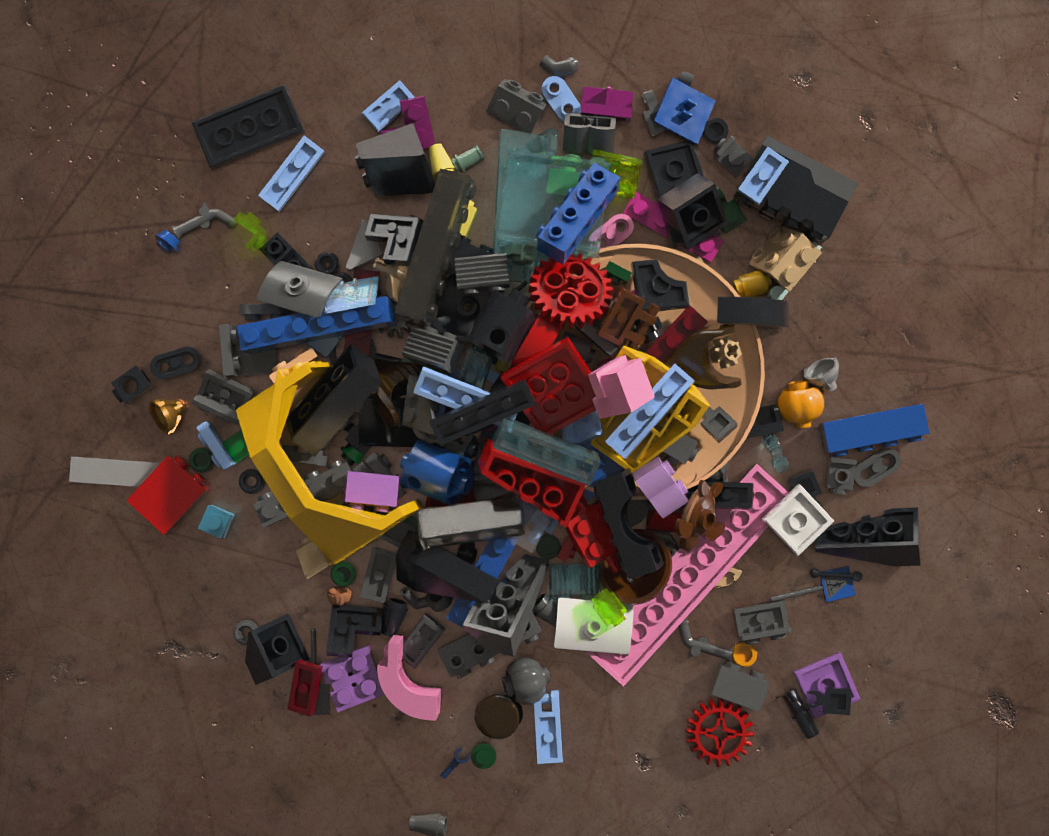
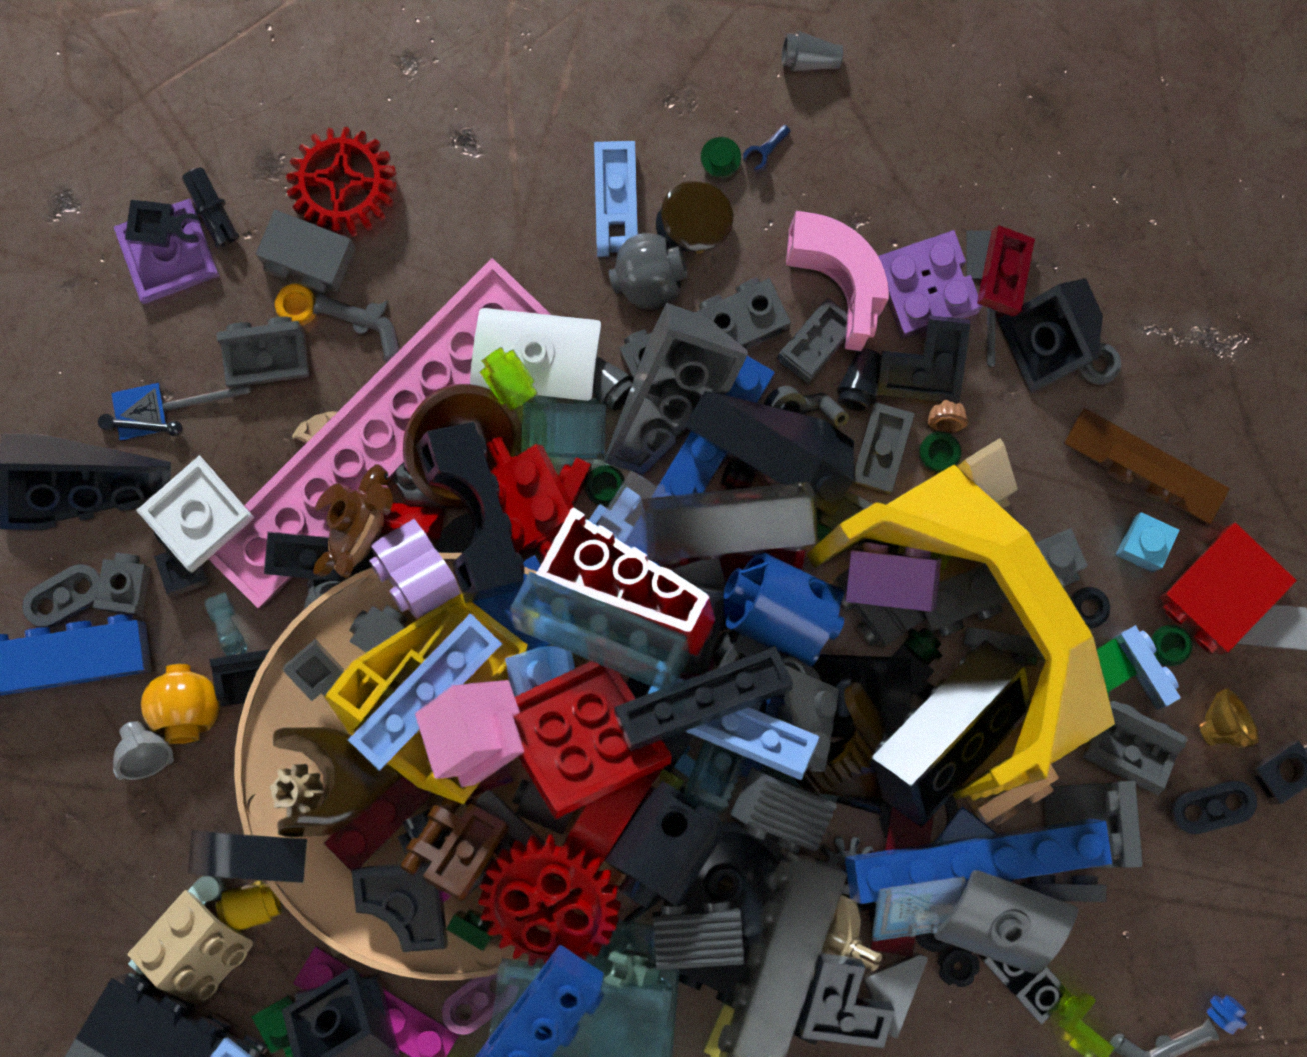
camera: 175 degrees left, 5 degrees down
none -> reddish brown bracket [1063,408,1230,525]

